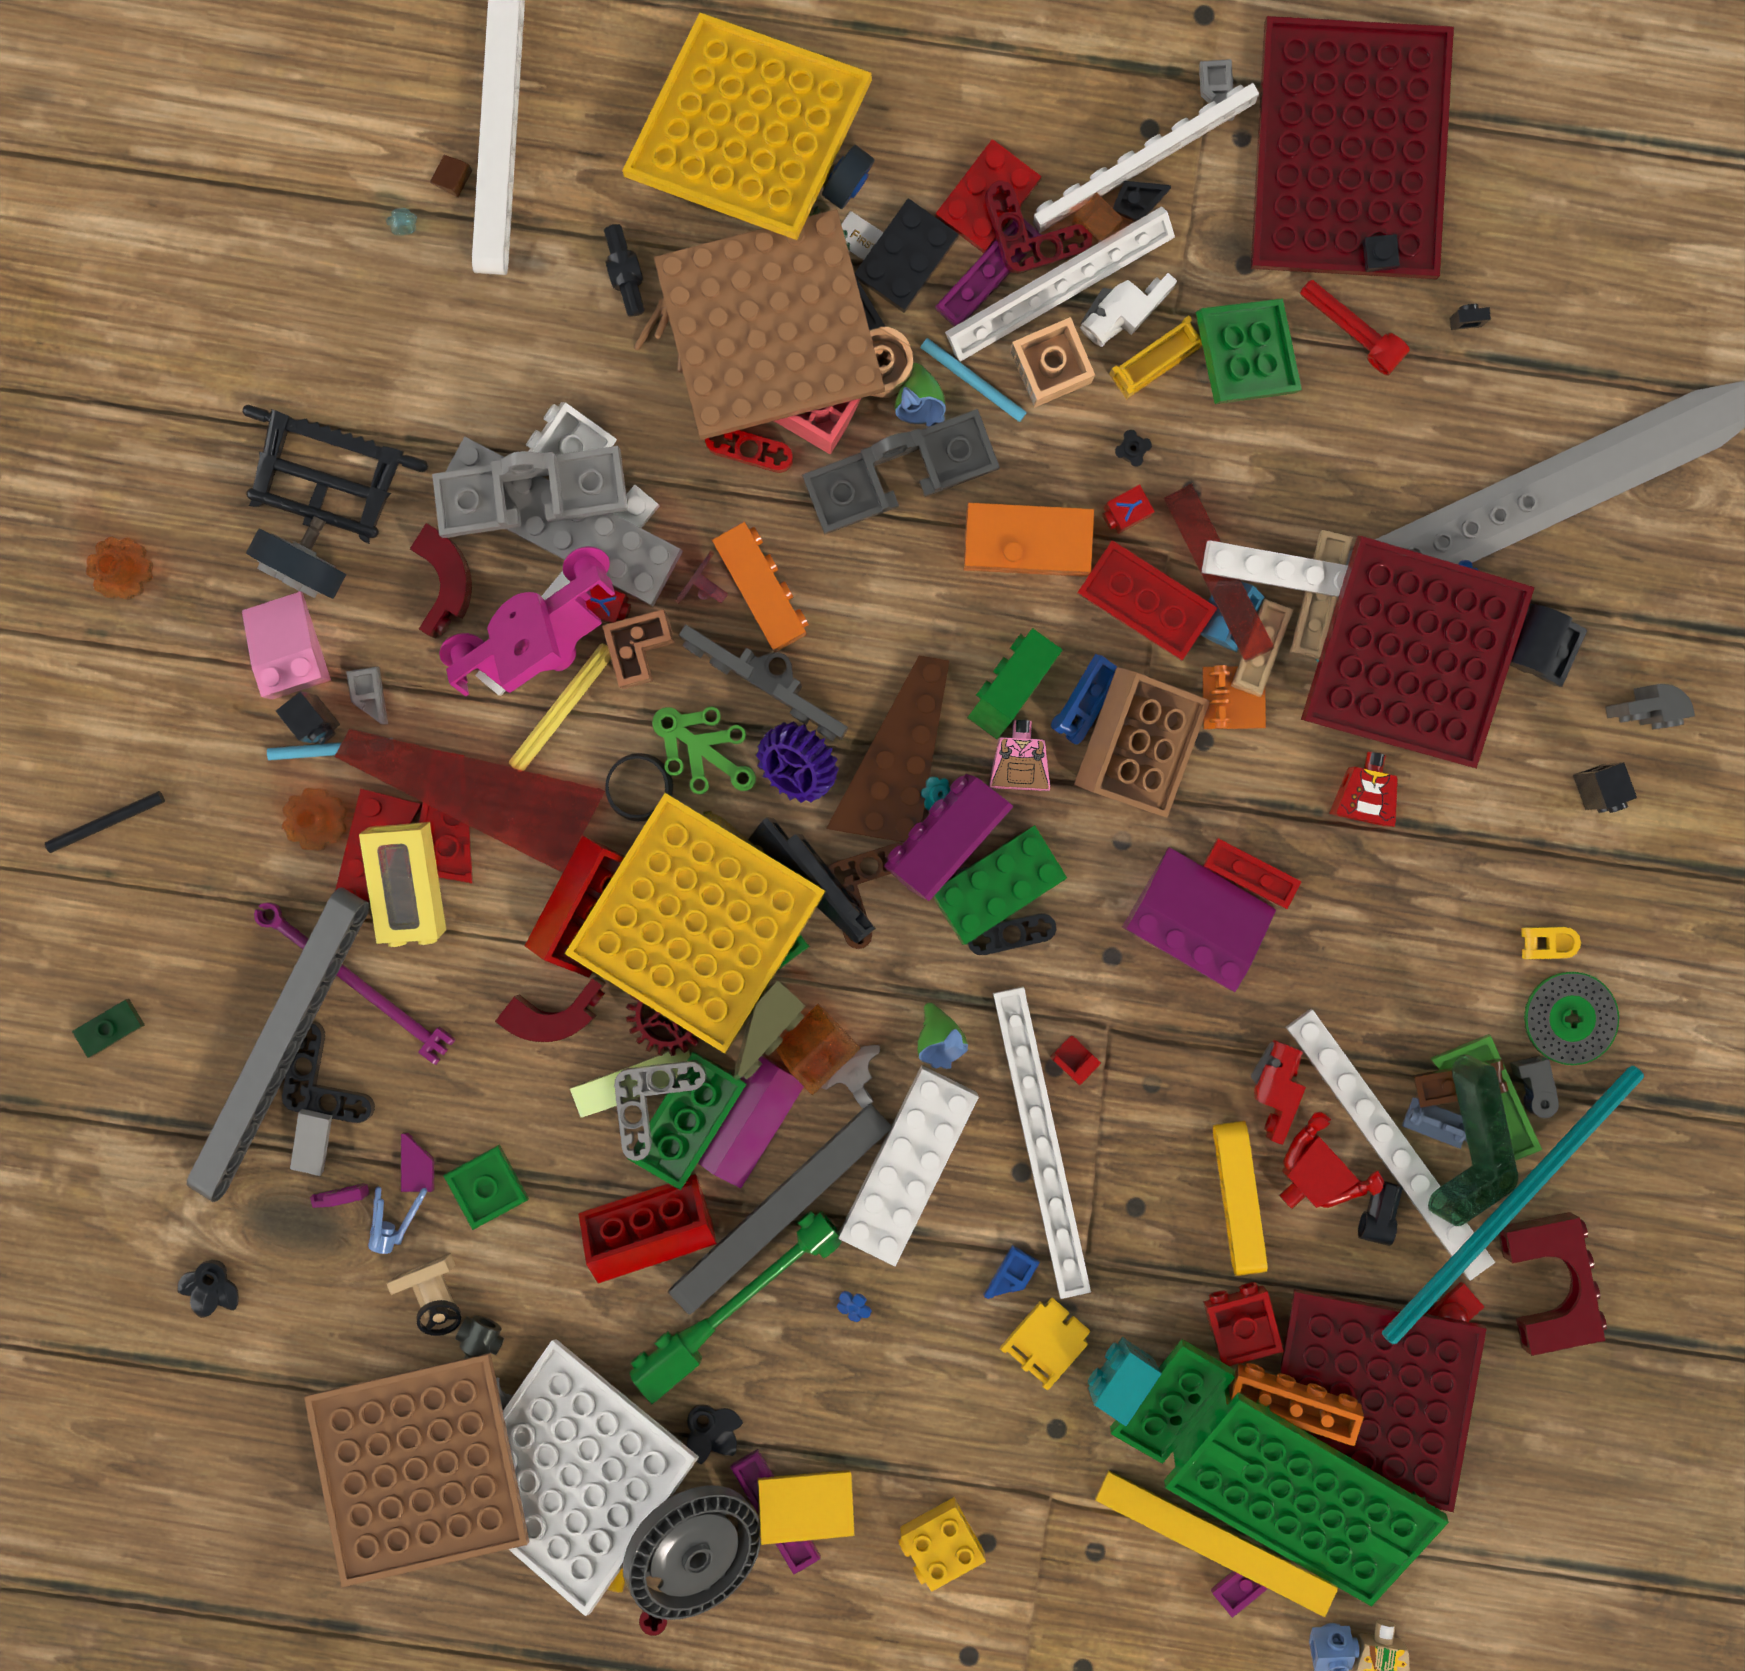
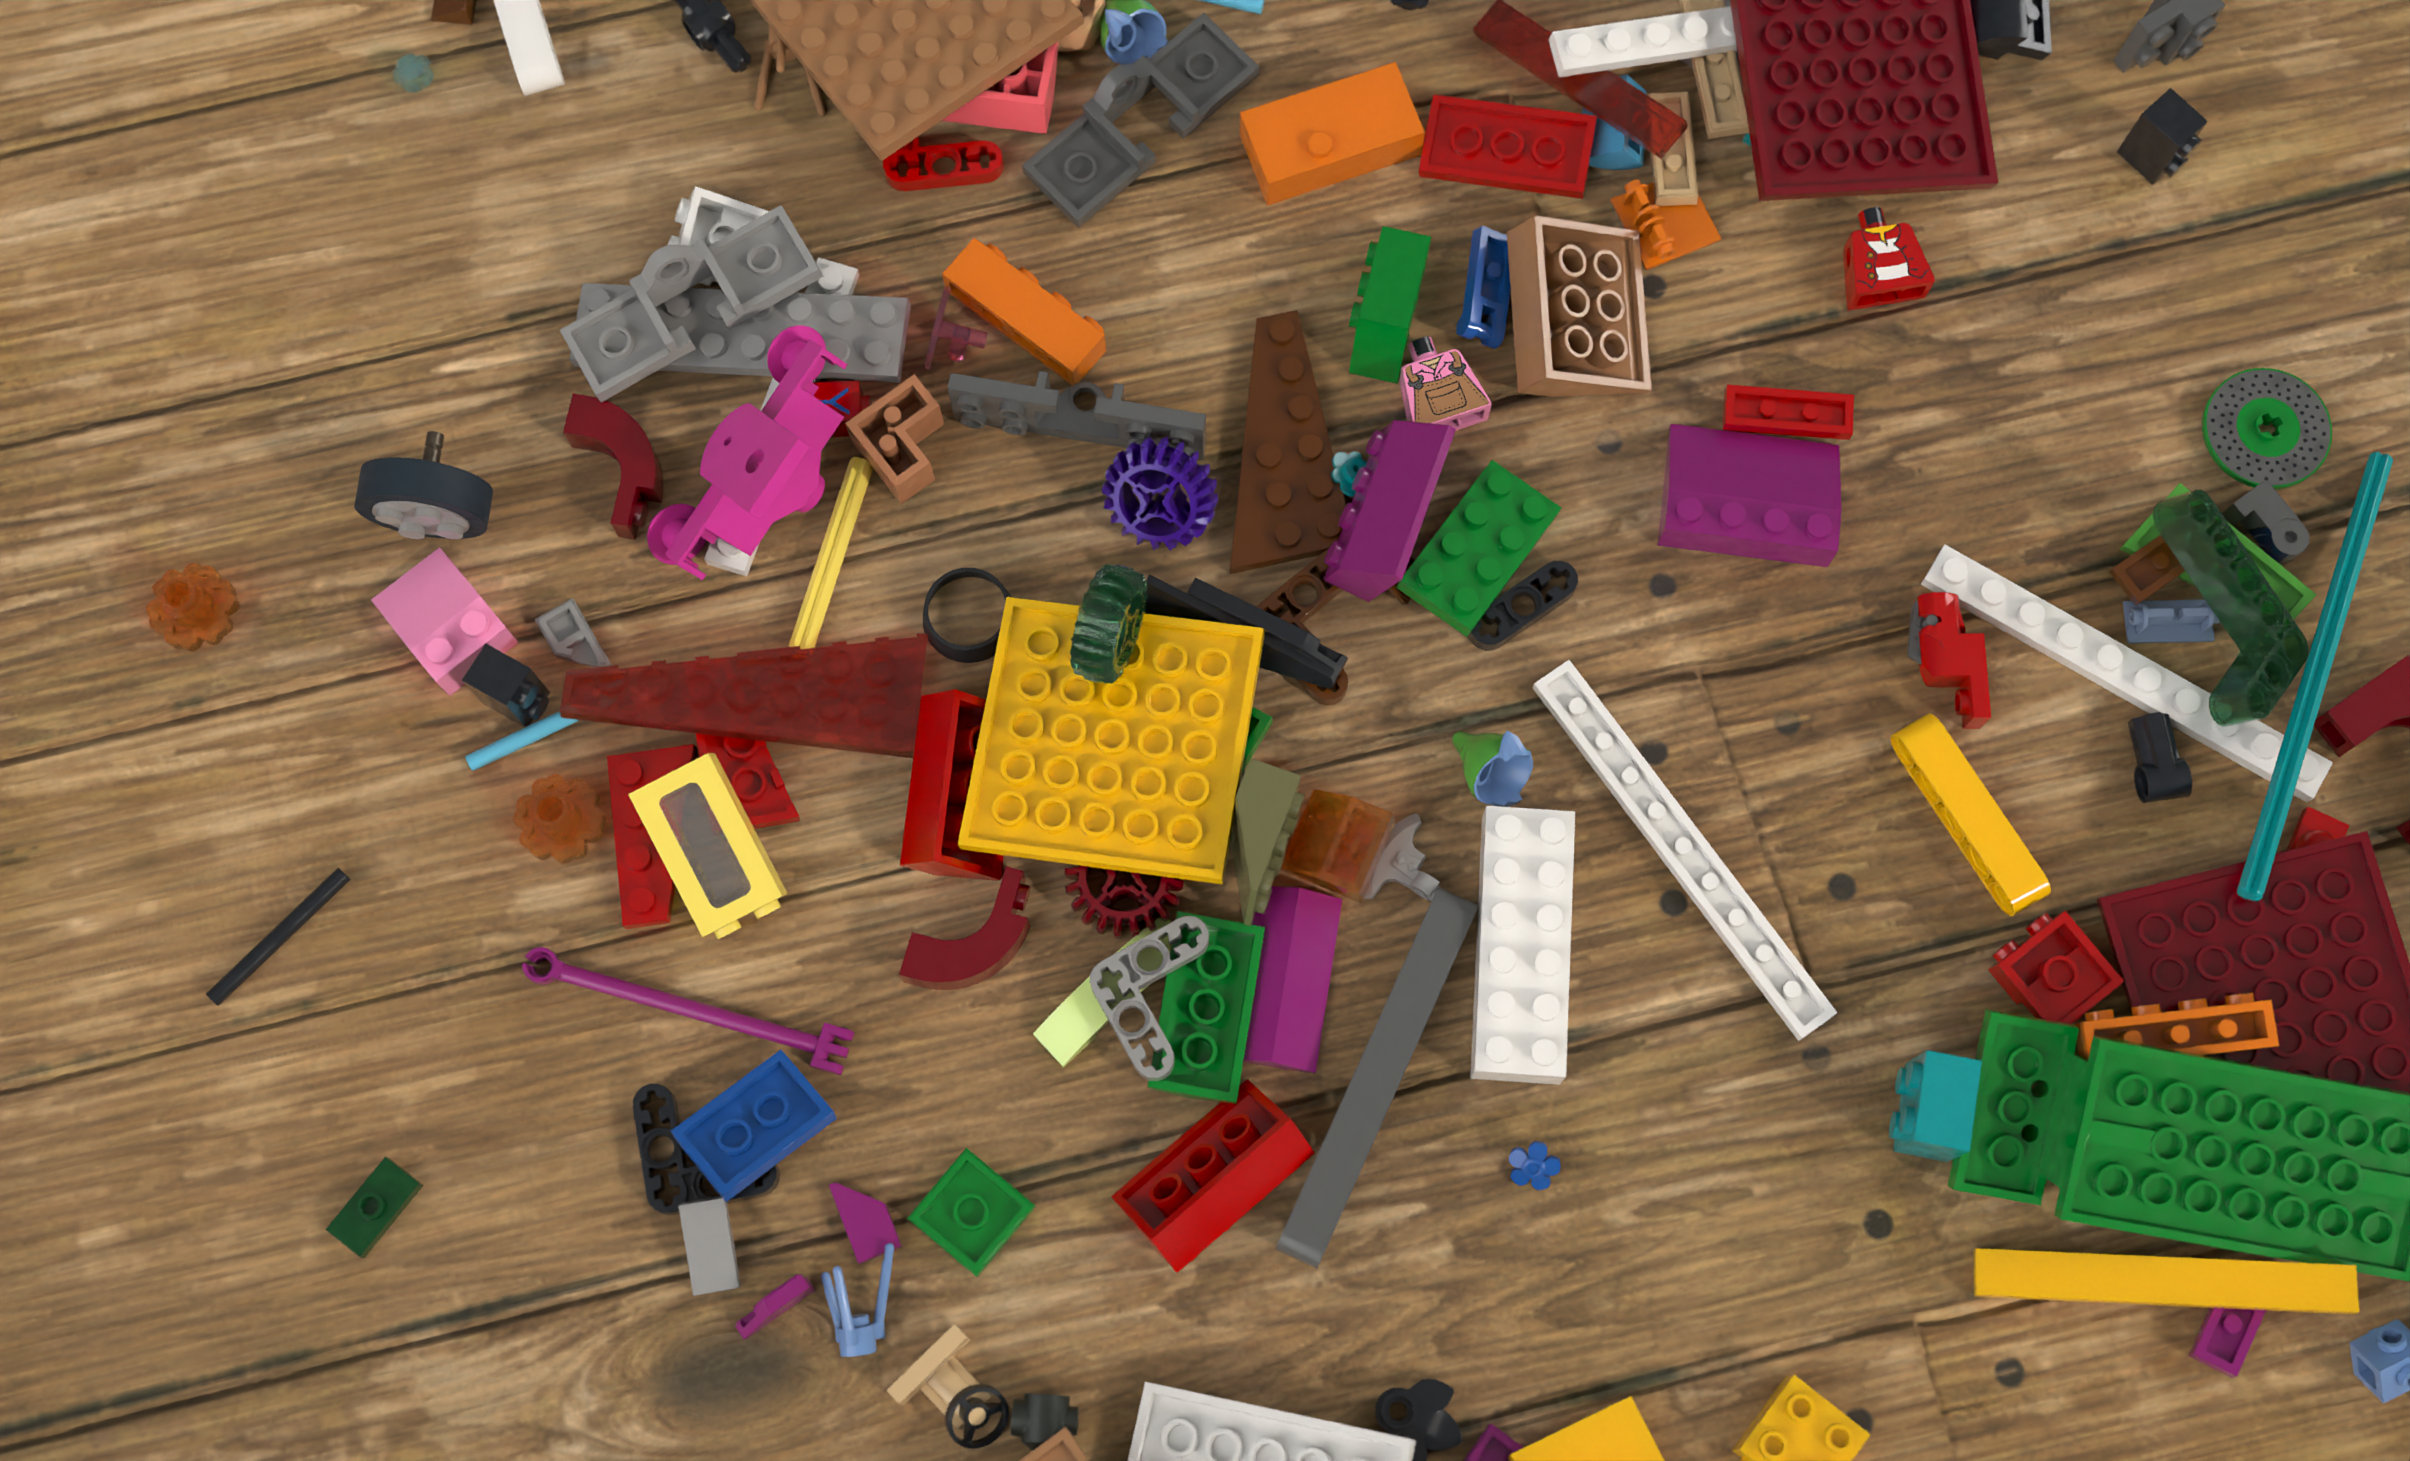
camera: 25 degrees left, 15 degrees down
beam [187,887,370,1202] -> none
black piece [242,405,428,544] -> none
green bar [629,1211,842,1405] -> none
bright green plant [652,707,756,794] -> none
blue tile [983,1245,1040,1299] -> none
yellow plate [1000,1297,1090,1390] -> none
red panel [1050,1035,1101,1086] -> none
red brick [1102,484,1155,534] -> none
red torso [1279,1112,1384,1209] -> none
yellow plate [1521,927,1581,959] -> none
none -> blue plate [671,1049,837,1202]
none -> clear green gear [1070,564,1148,684]

